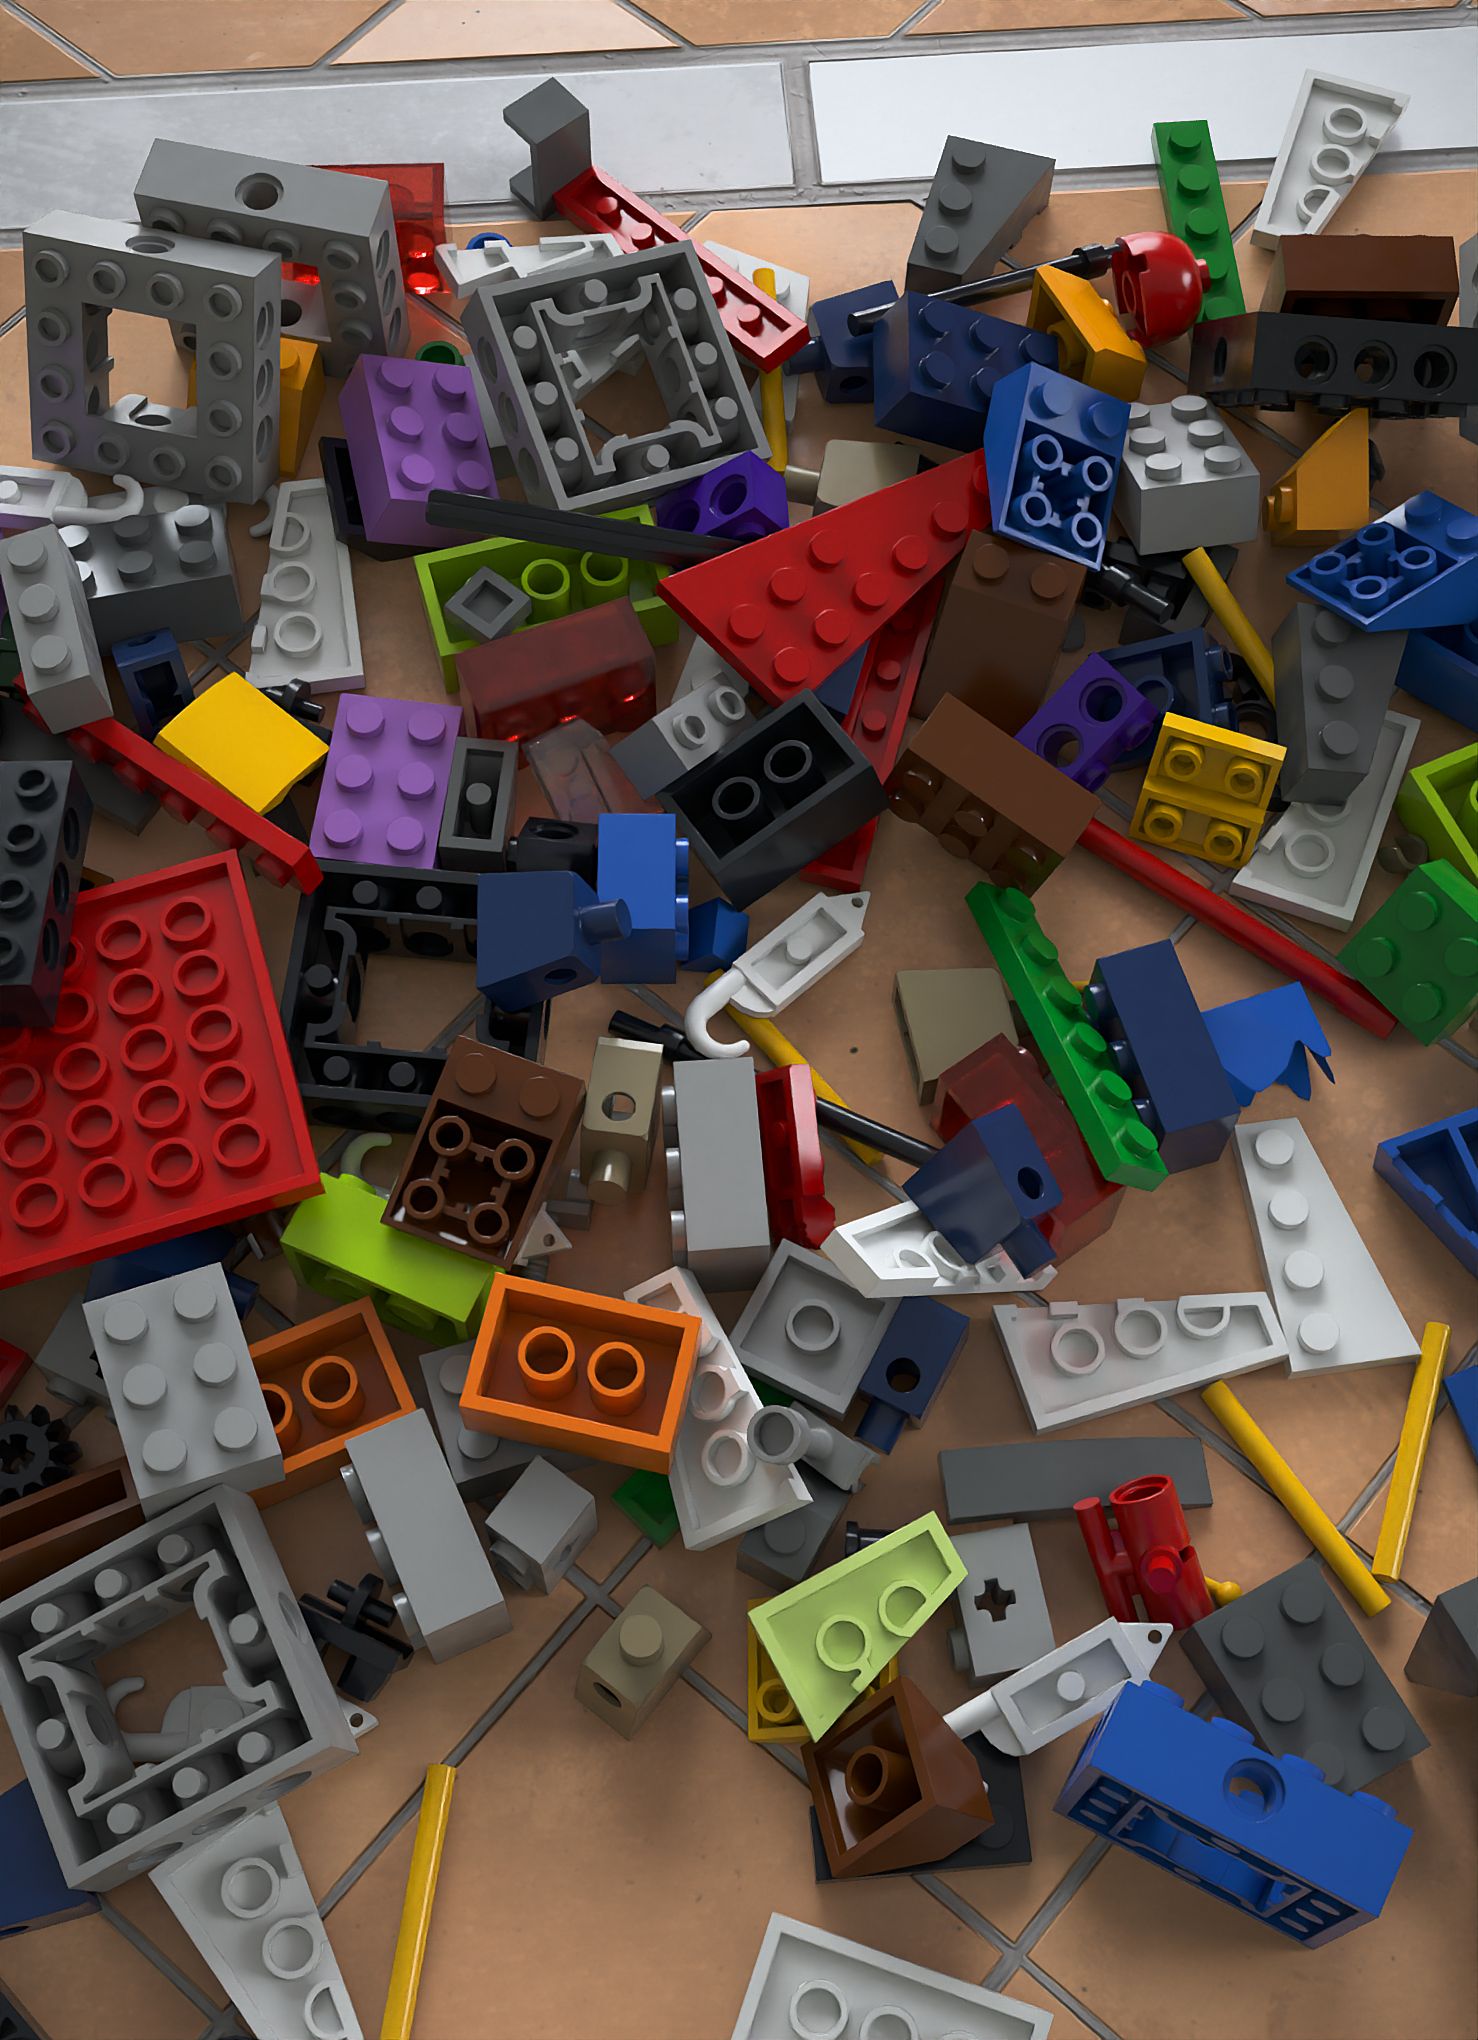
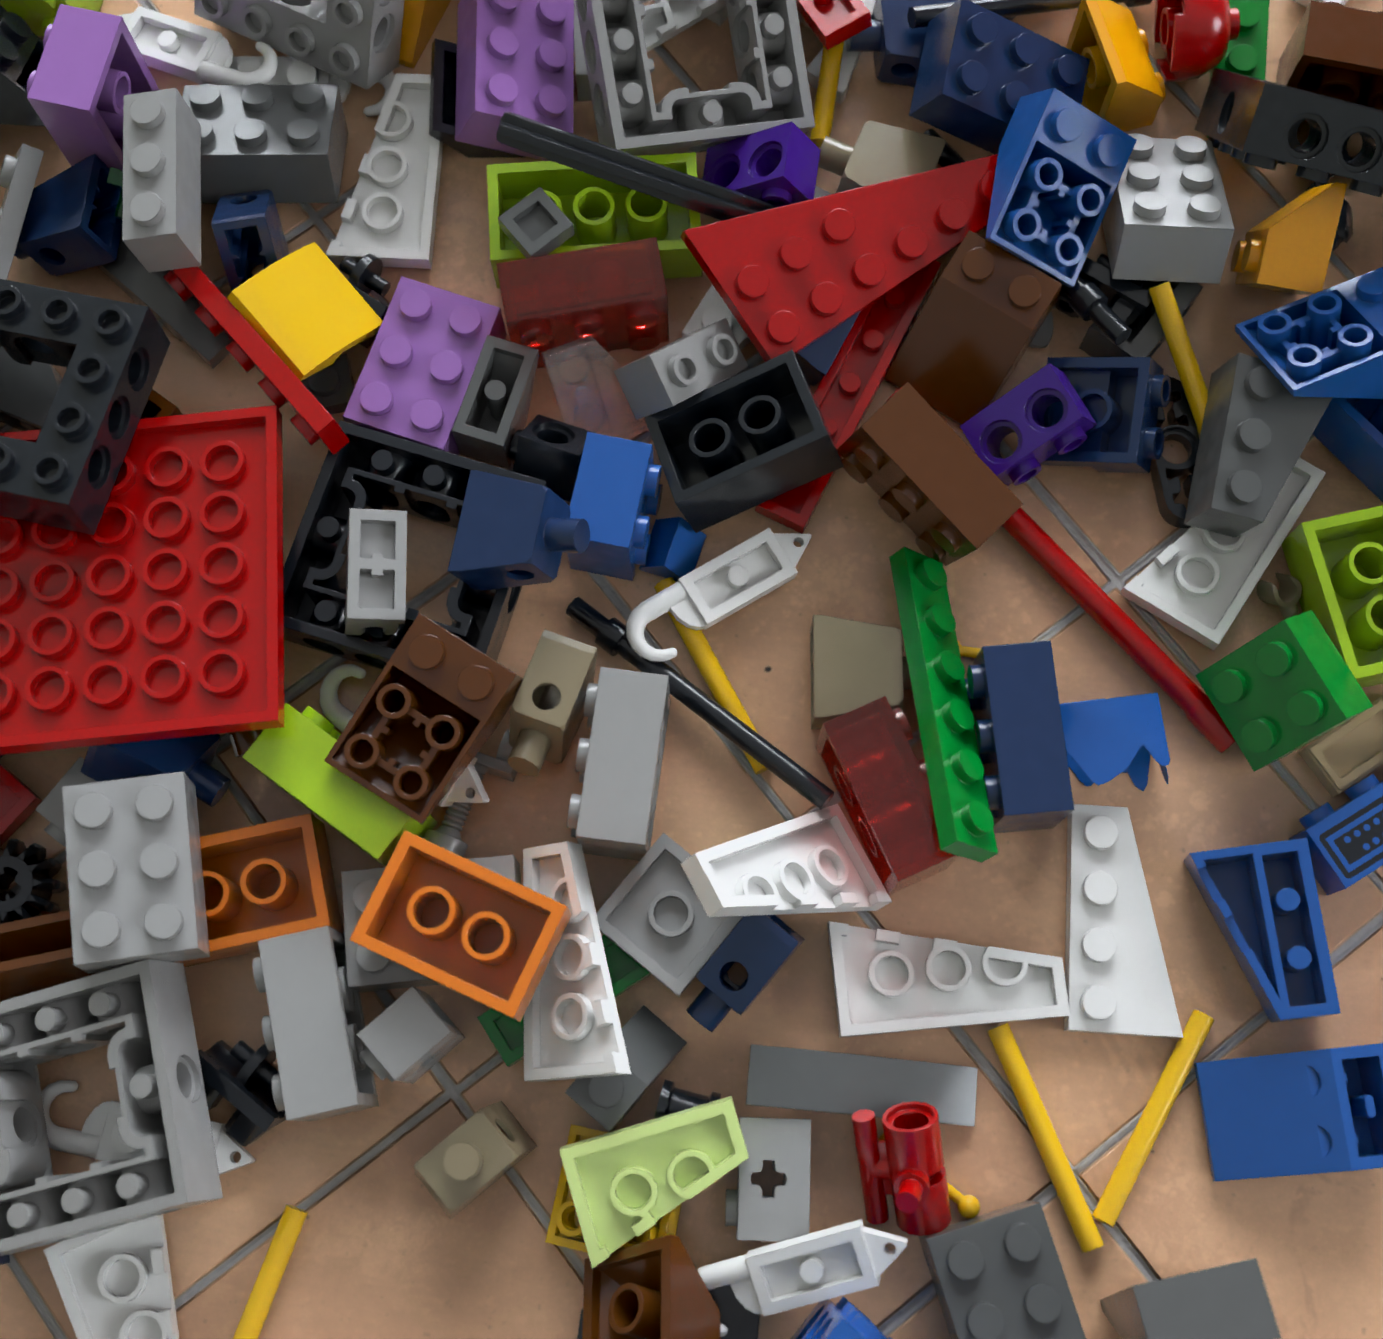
camera: 15 degrees right, 10 degrees up
light grey bar [747,1400,881,1493] -> none
red hinge [755,1064,837,1250] -> none
dark blue torso [901,1102,1063,1280] -> none
yellow slope [1127,712,1287,870] -> none
none -> light grey hinge [345,508,407,635]

